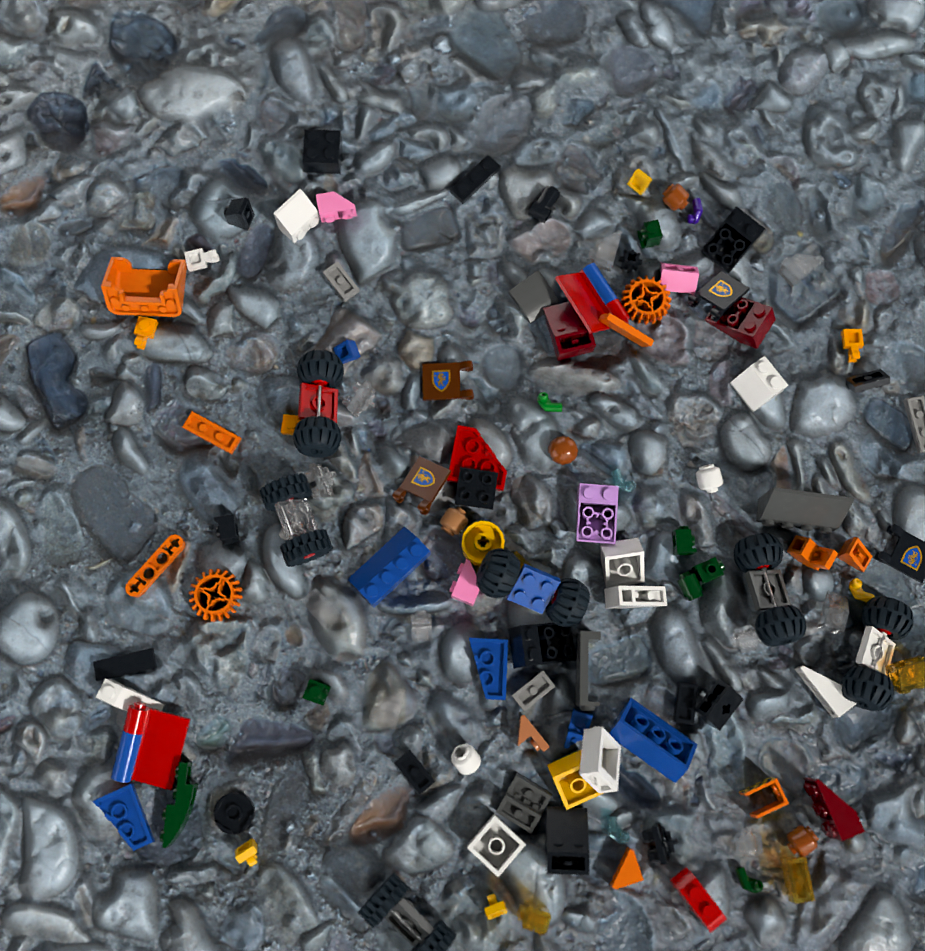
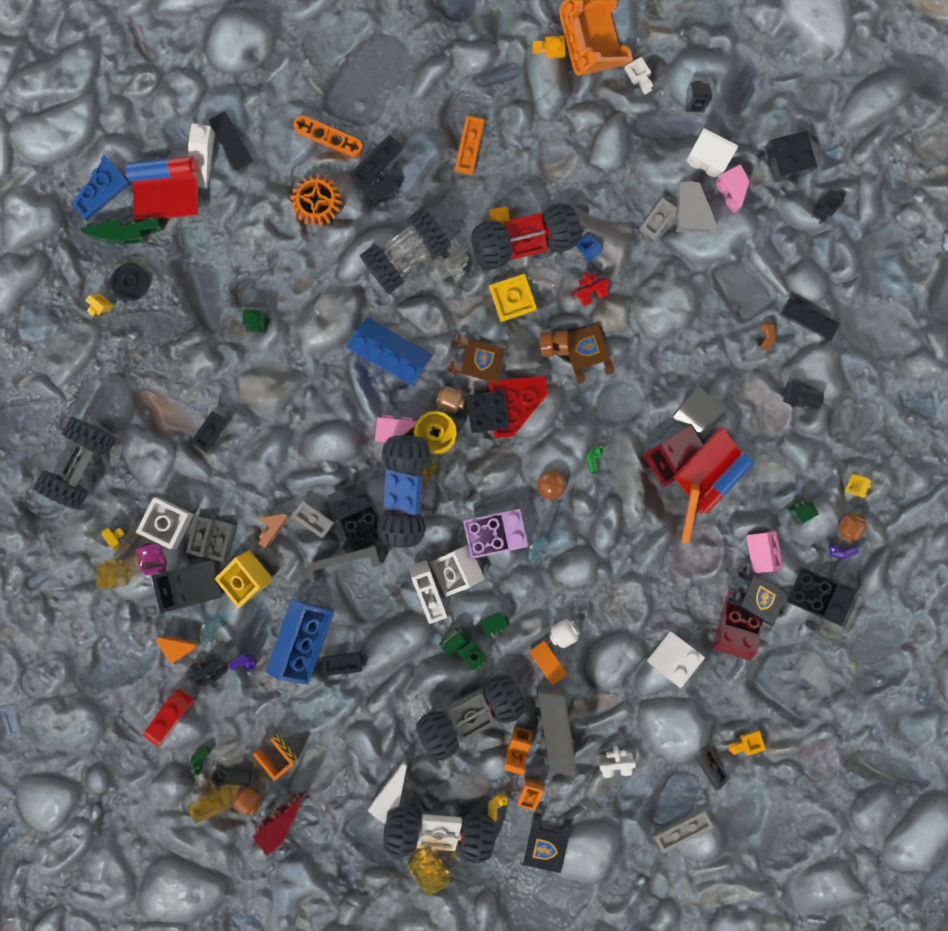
camera: 70 degrees right, 10 degrees up
clear brick [411,610,433,642] -> none
white head [451,744,481,775] -> none
blue wing [469,638,508,700] -> none
blue slope [564,709,593,749] -> none
white window [579,726,621,794] -> none
black gear [619,248,642,273] -> none
orange gear [621,275,671,325] -> none
black brick [694,679,744,731] -> none
none -> magenta piece [136,542,167,576]
none -> black piece [210,764,252,787]
none -> dark purple arm [227,654,257,671]
none -> black plate [350,134,403,189]
none -> yellow plate [489,274,537,322]
none -> orange slope [529,641,568,686]
none -> dark orange wheel [540,330,570,357]
none -> red hips [572,272,609,306]
none -> white hips [598,745,636,778]
none -> light grey slope [675,179,717,234]
none -> dark orange arm [760,322,777,351]
none -> black plate [811,188,845,224]

